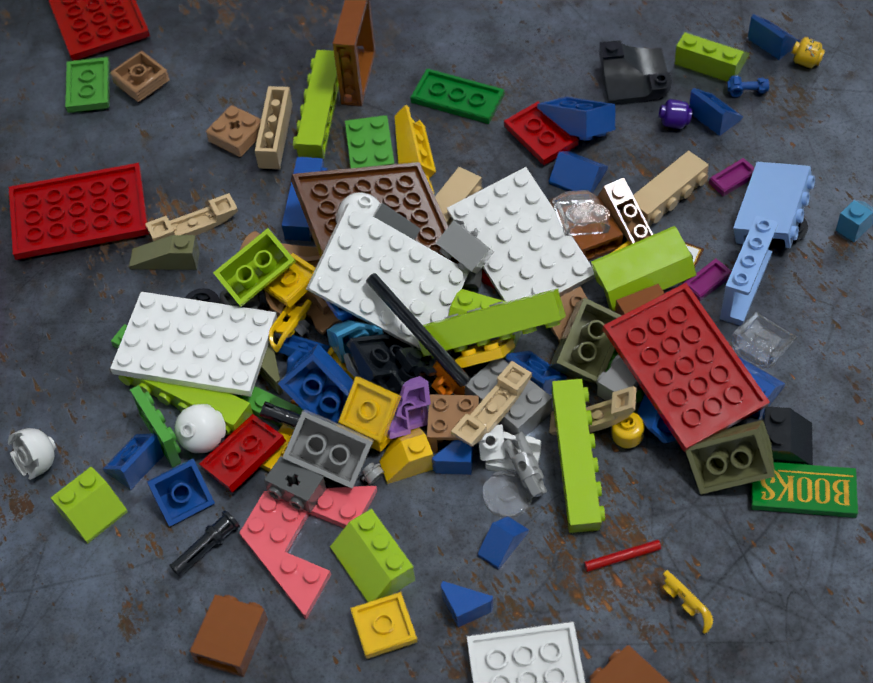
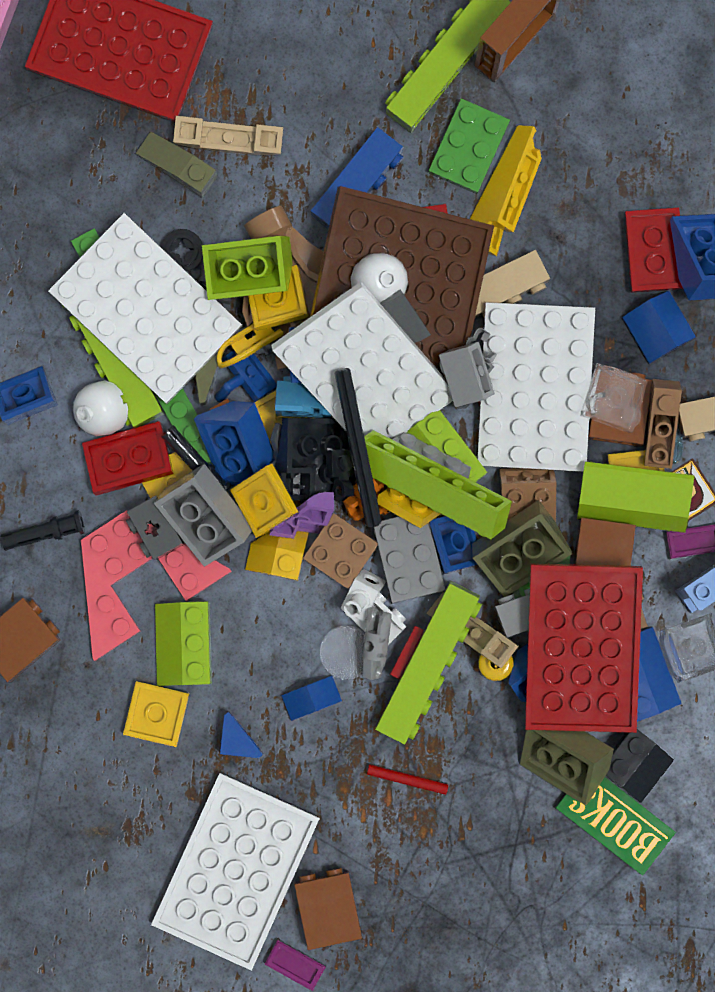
camera: 25 degrees right, 30 degrees up
bright green plate [130,385,181,468] -> none
blue slope [147,458,215,527] -> none
medium nougat brick [206,105,261,157] -> none
tan brick [255,86,292,169] -> none
light grey plate [361,462,384,485] -> none
green tile [410,69,505,124] -> none
blue slope [432,440,473,475] -> none
tan slope [451,361,532,447] -> none
yellow piece [662,570,713,634] -> none
none -> red tile [390,626,424,679]

